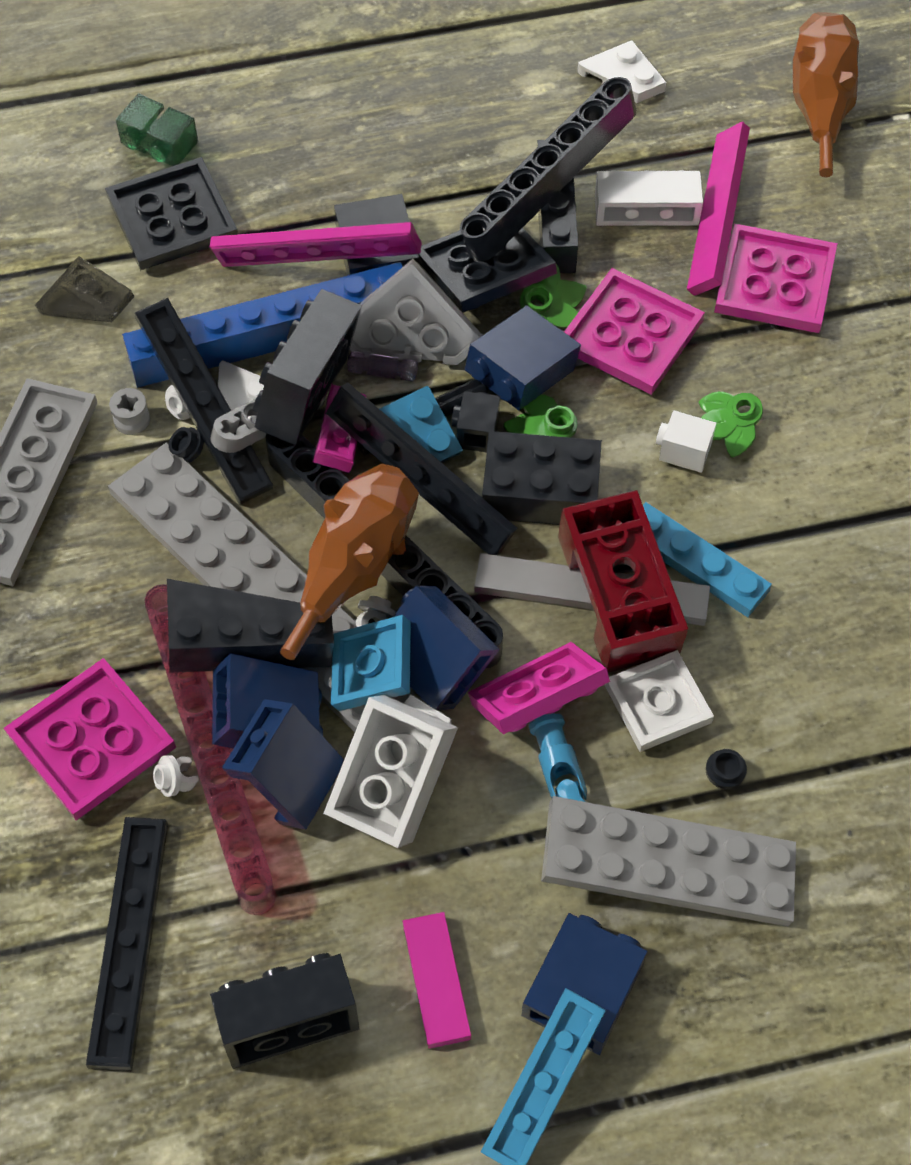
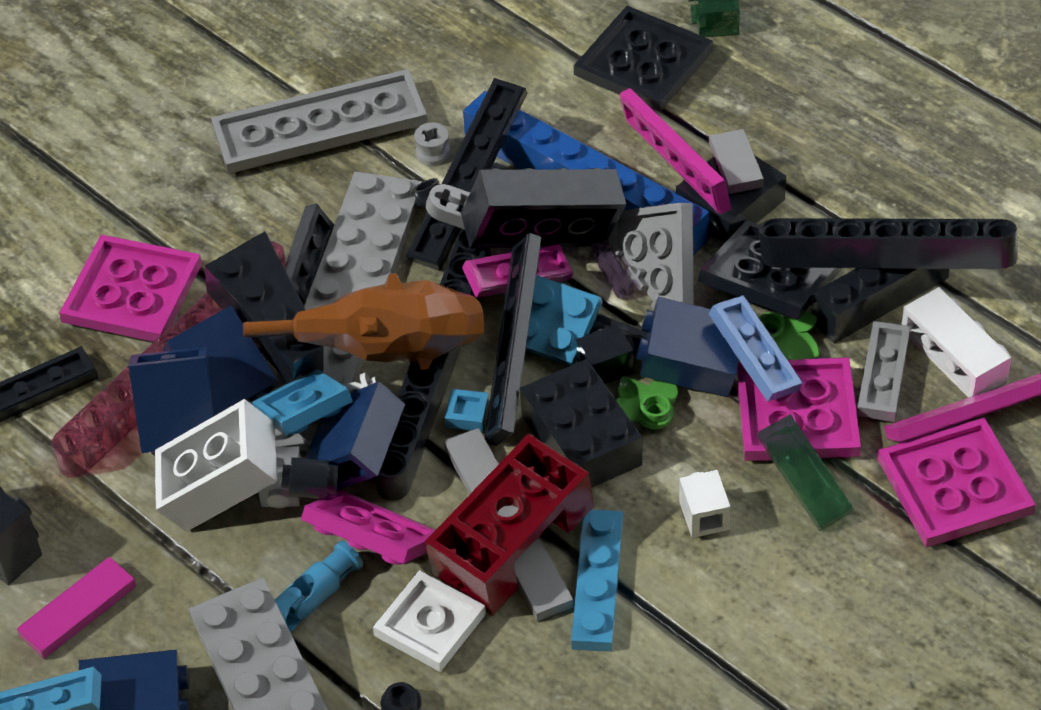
camera: 60 degrees right, 10 degrees down
clear smoke wing [35,256,135,323] -> none
white plate [153,755,199,797] -> none
bright green plate [699,391,763,458] -> none
none -> black brick [281,457,338,499]
none -> black plate [284,203,334,306]
none -> dark azure plate [445,389,489,432]
none -> light grey tile [709,129,764,194]
none -> medium blue plate [709,296,803,402]
none -> clear green tile [757,414,854,531]
none -> light grey plate [857,321,911,422]

